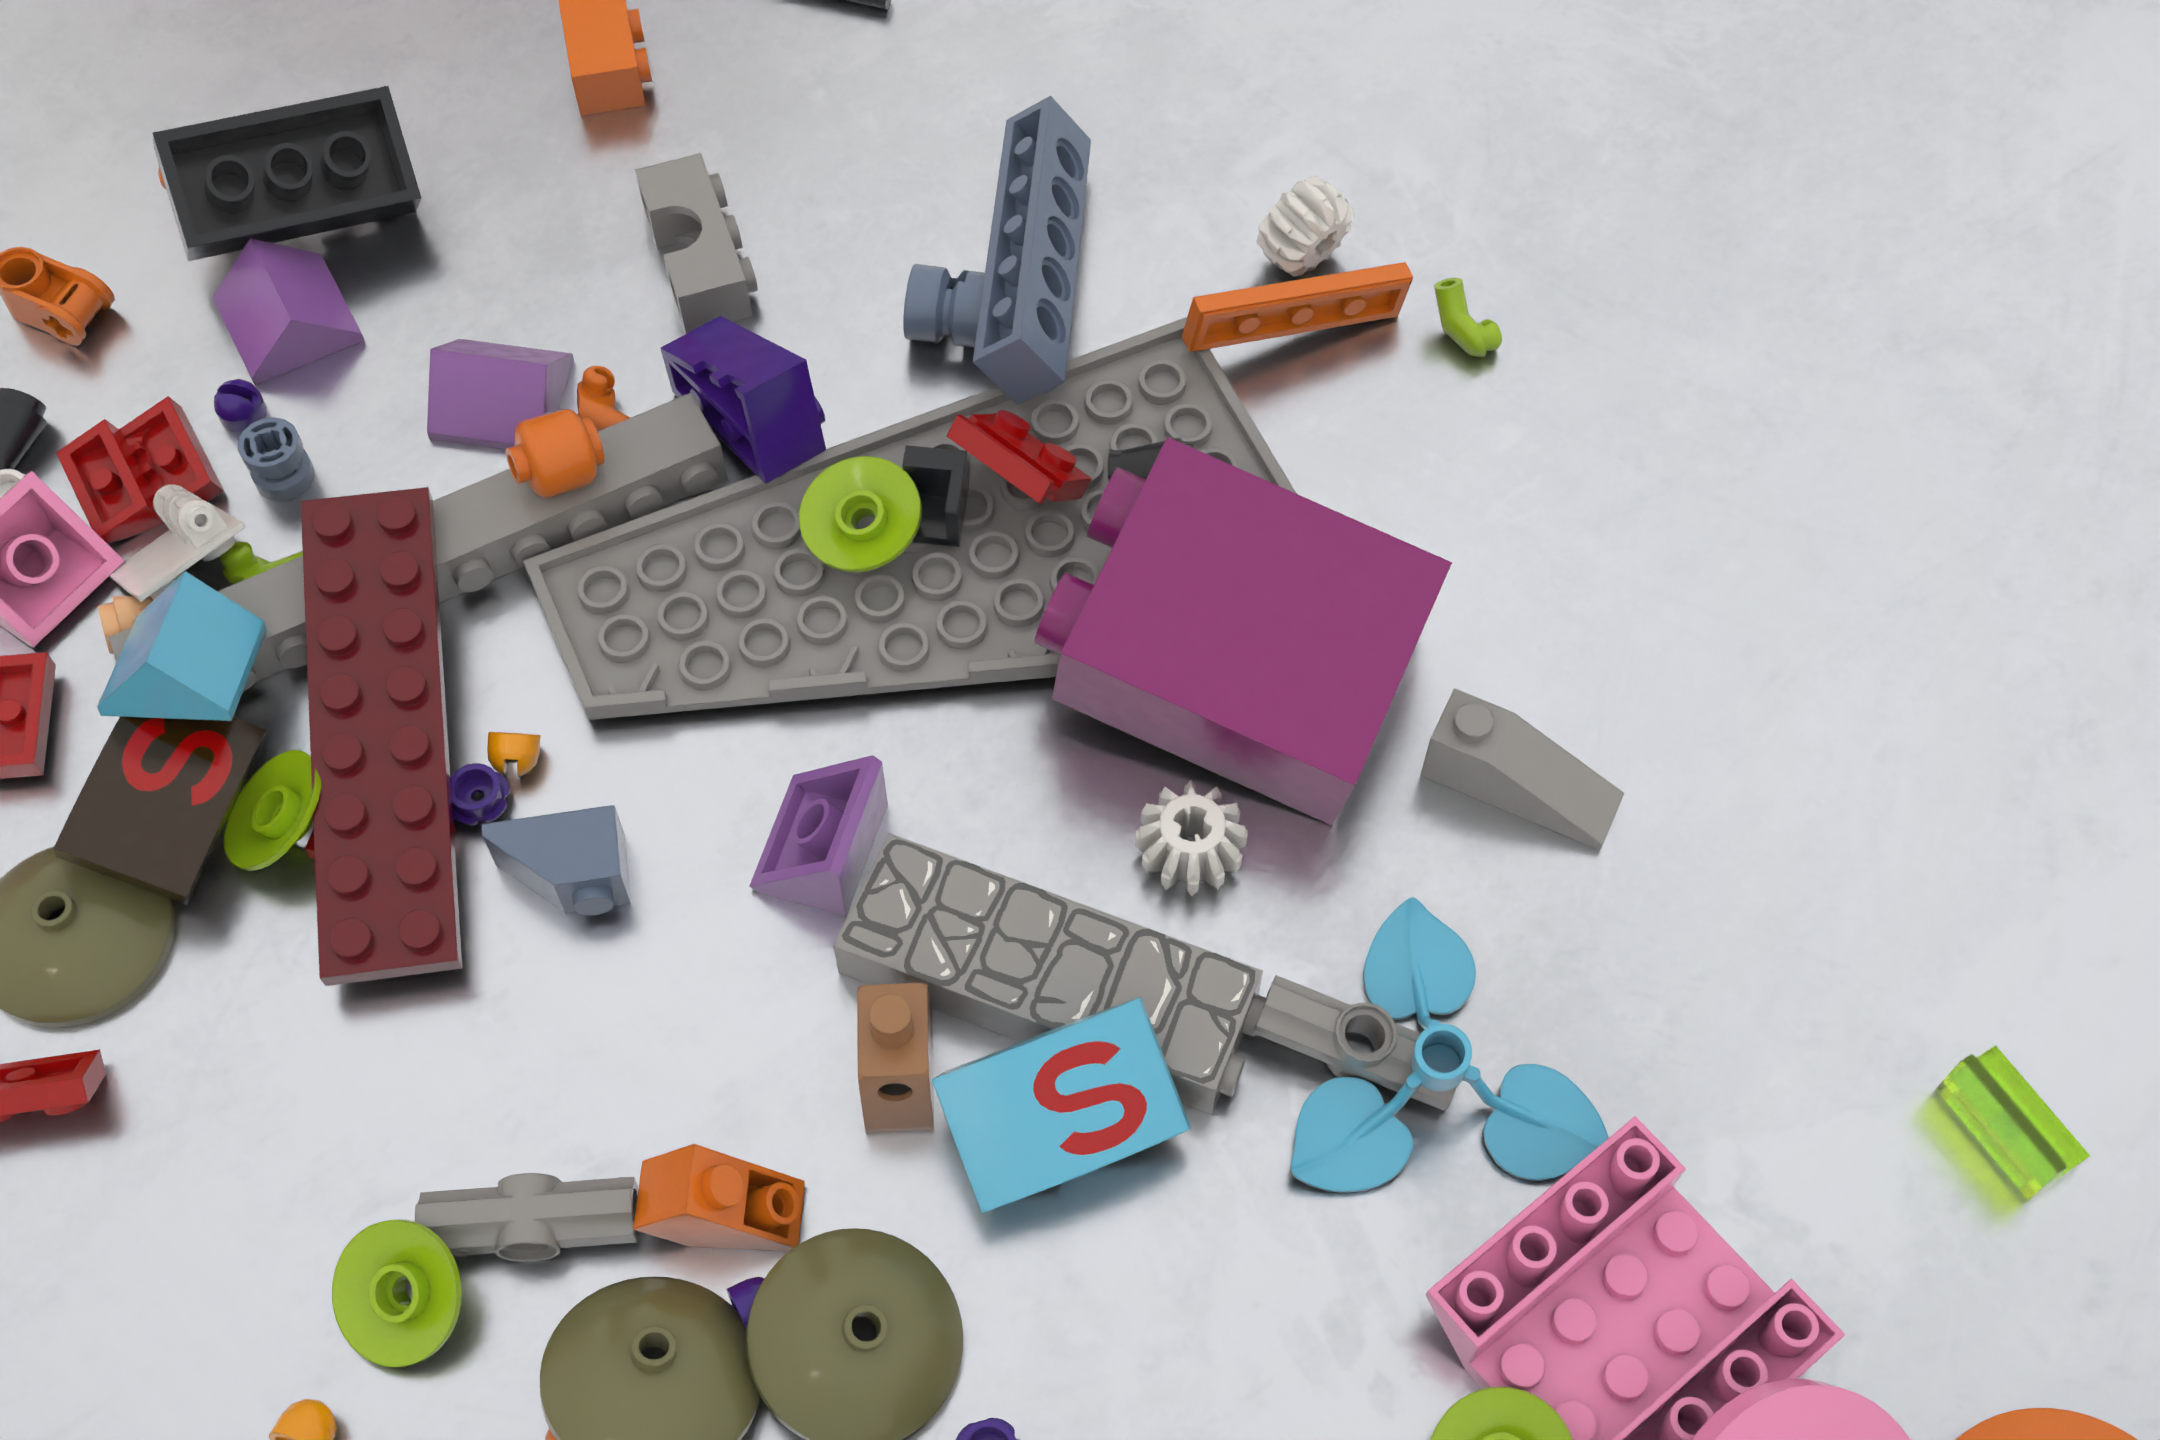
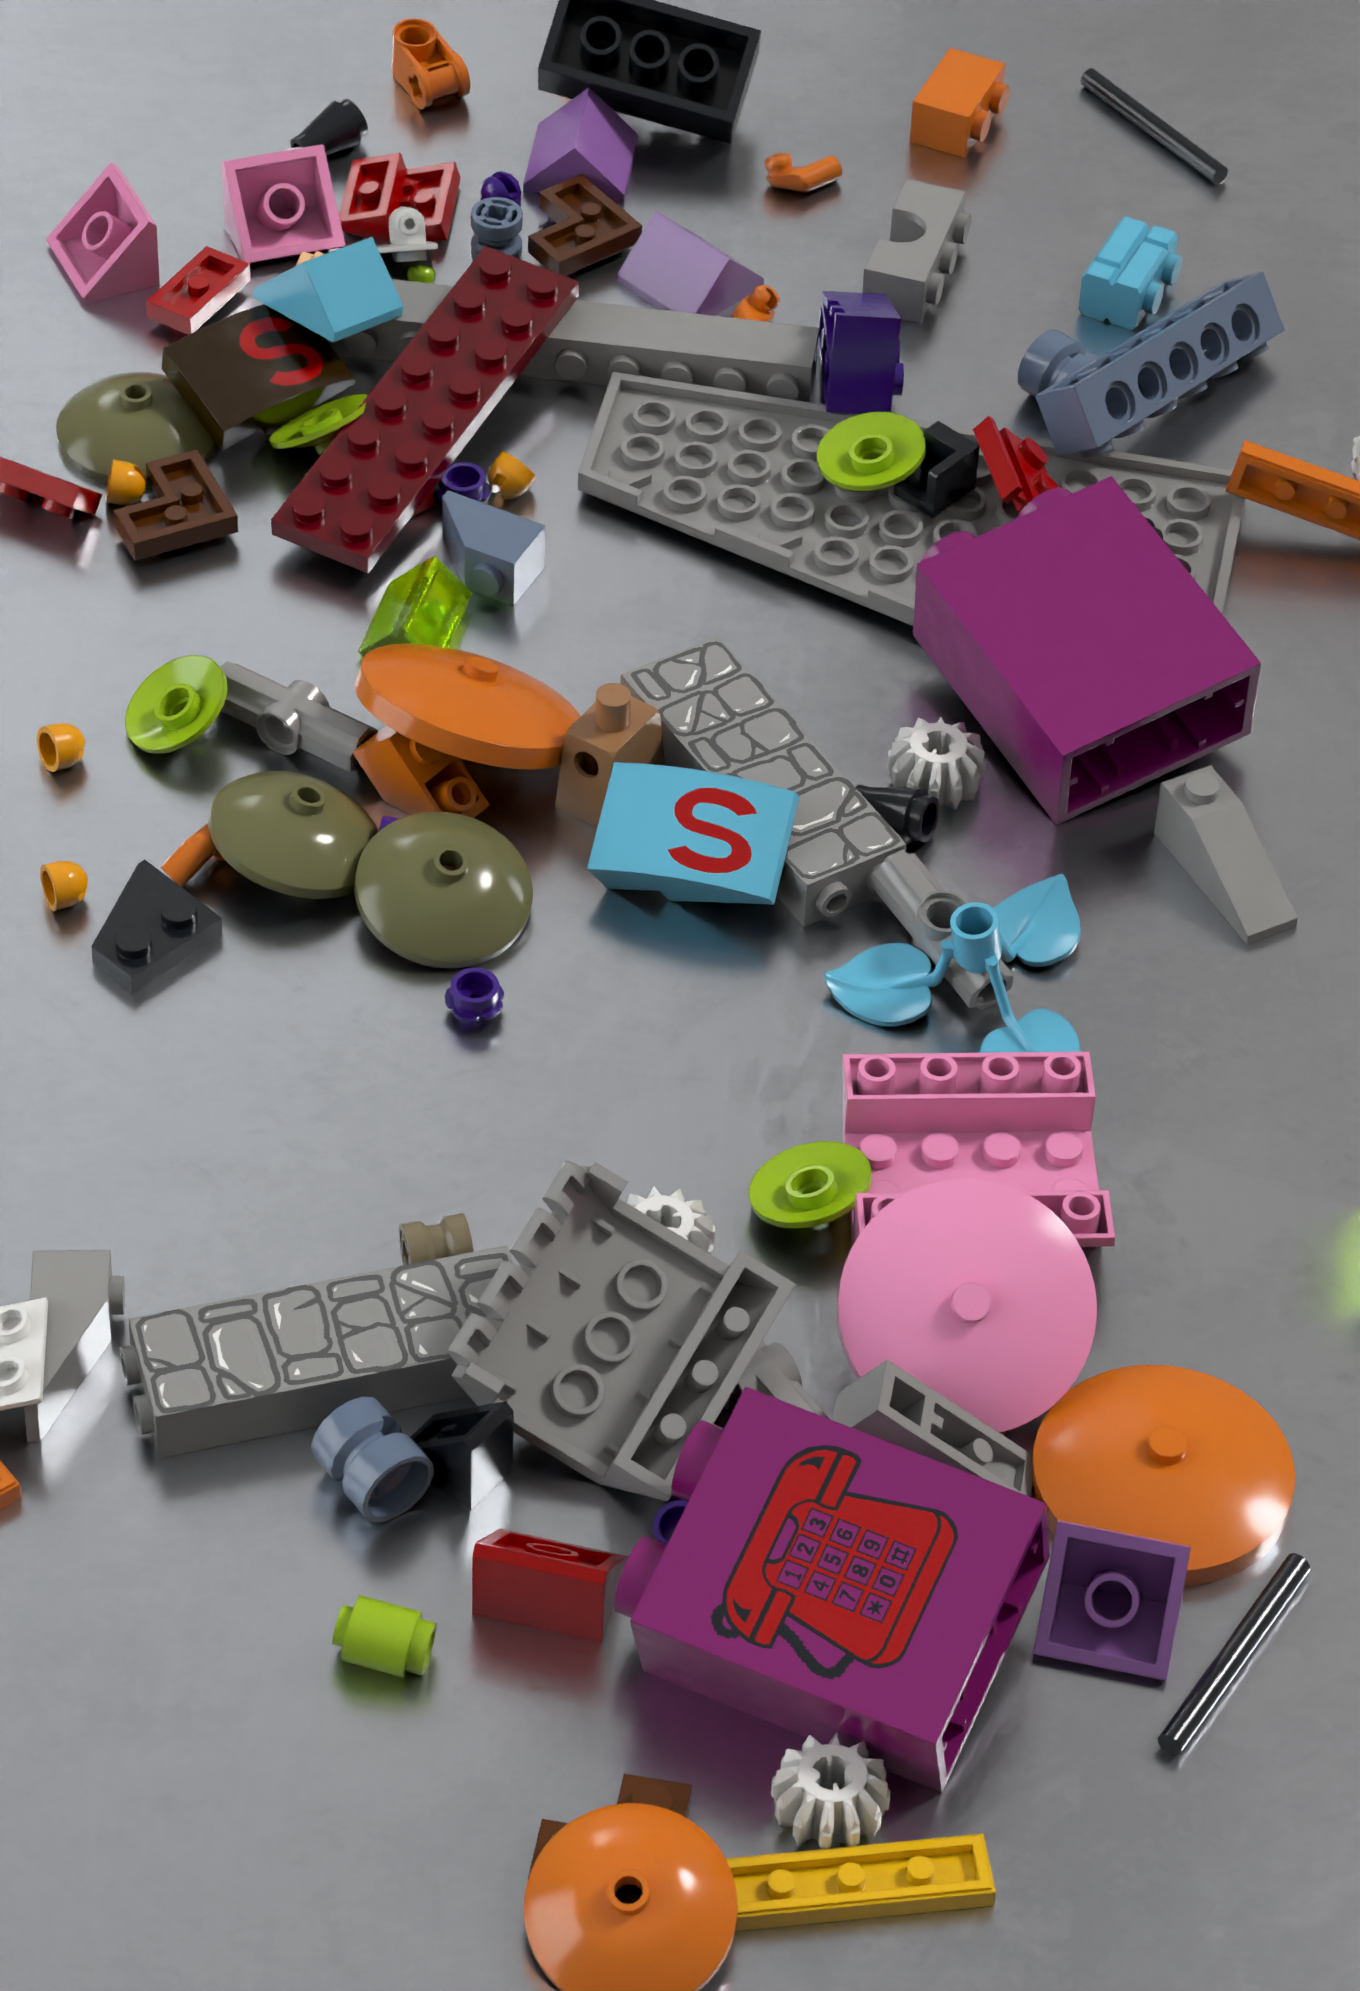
camera: 35 degrees right, 15 degrees down
orange head [506,409,604,498] -> none
medium lavender slope [749,755,888,916] -> none
none -> light orange hinge [105,459,146,506]
none -> reddish brown plate [114,449,238,560]
none -> orange dish [355,644,581,770]
none -> clear neon green panel [358,555,472,657]
none -> reddish brown plate [528,174,642,276]
none -> orange arm [765,152,842,192]
none -> black cone [855,784,940,845]
none -> medium azure brick [1078,216,1183,330]

